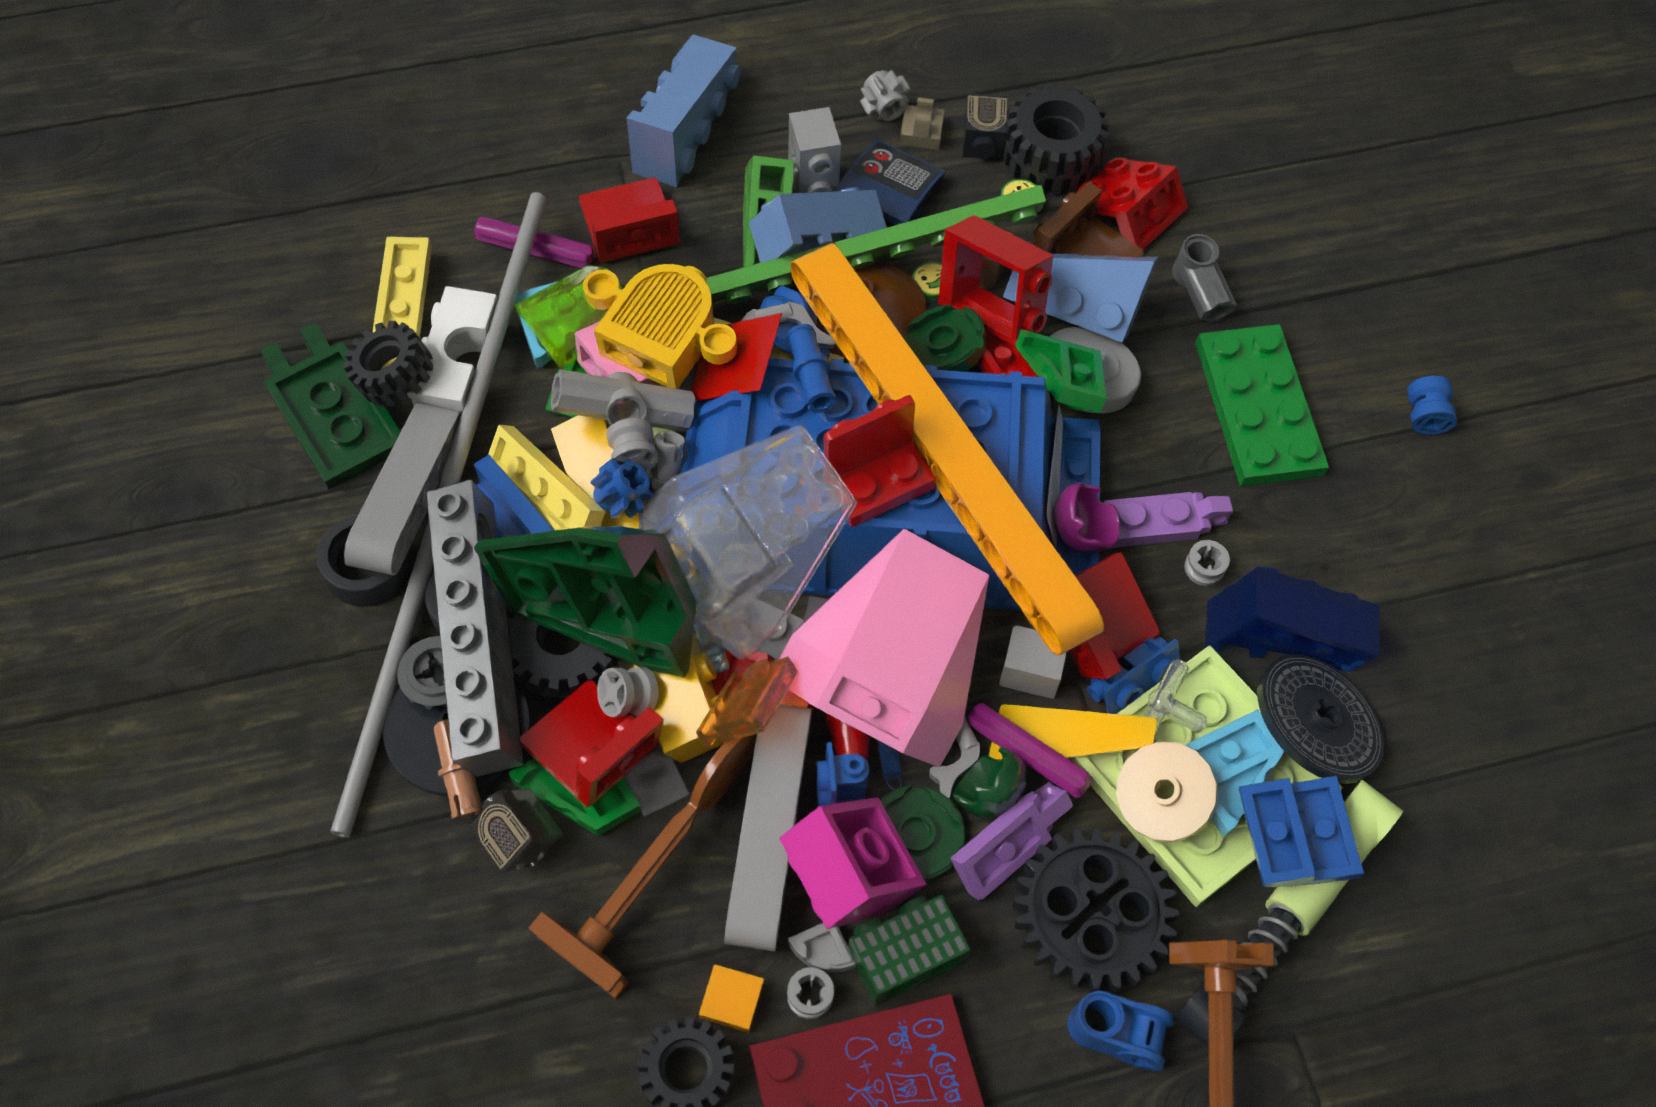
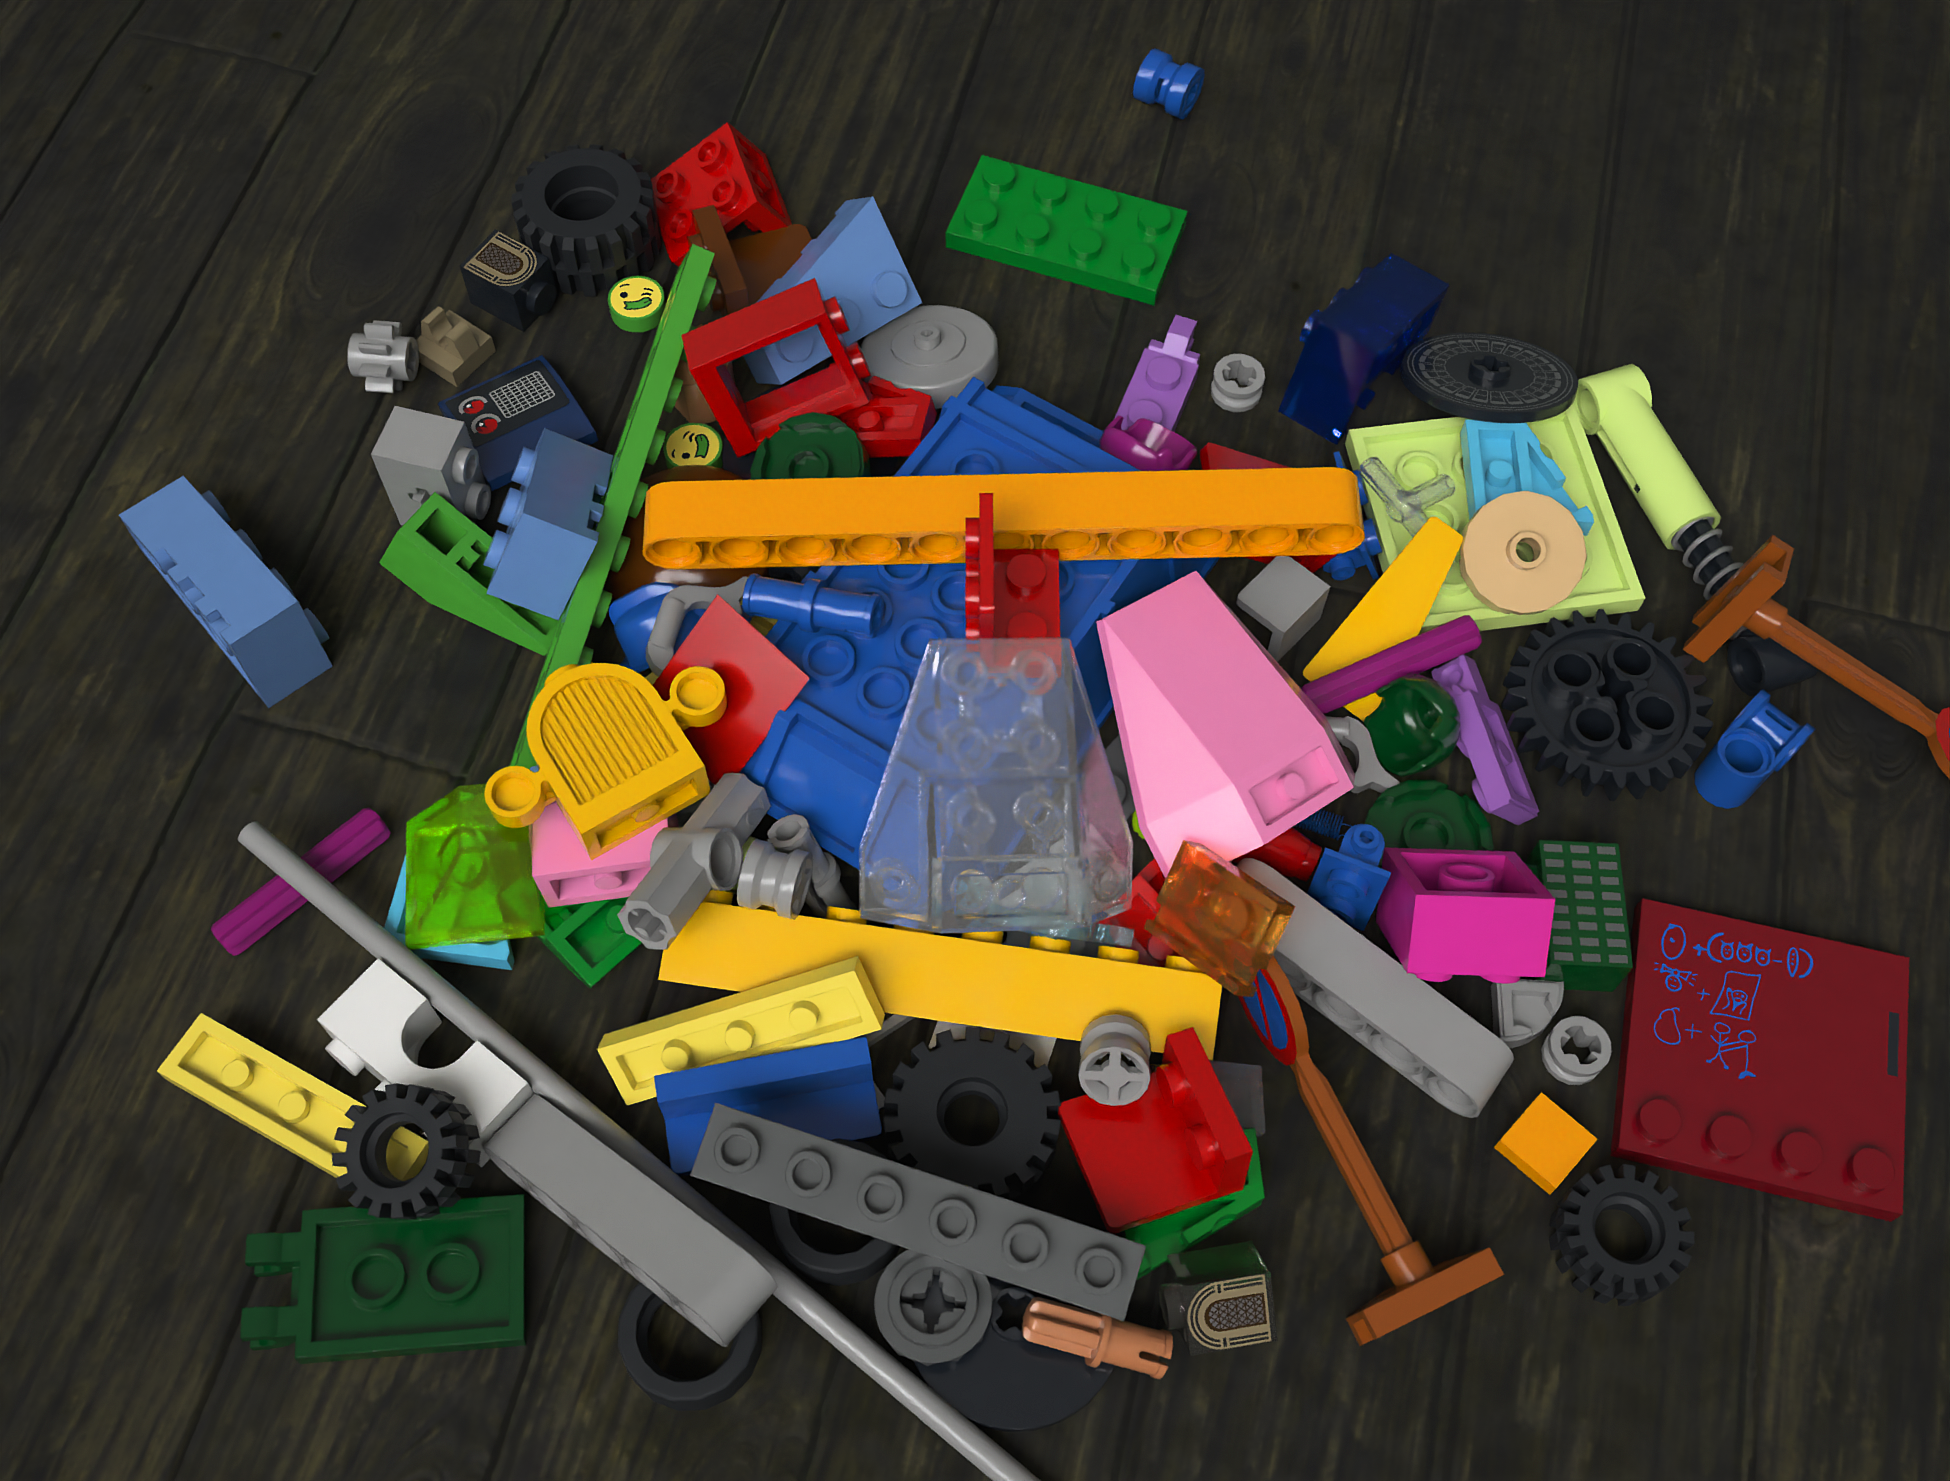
camera: 60 degrees left, 0 degrees up
dark green wedge [473,526,697,678] -> none
red bracket [579,178,680,263] -> none
blue gear [590,458,652,518] -> none
green wing [1015,329,1107,413] -> none
dark grey piece [1172,234,1237,323] -> none
blue slope [1239,776,1364,887] -> none

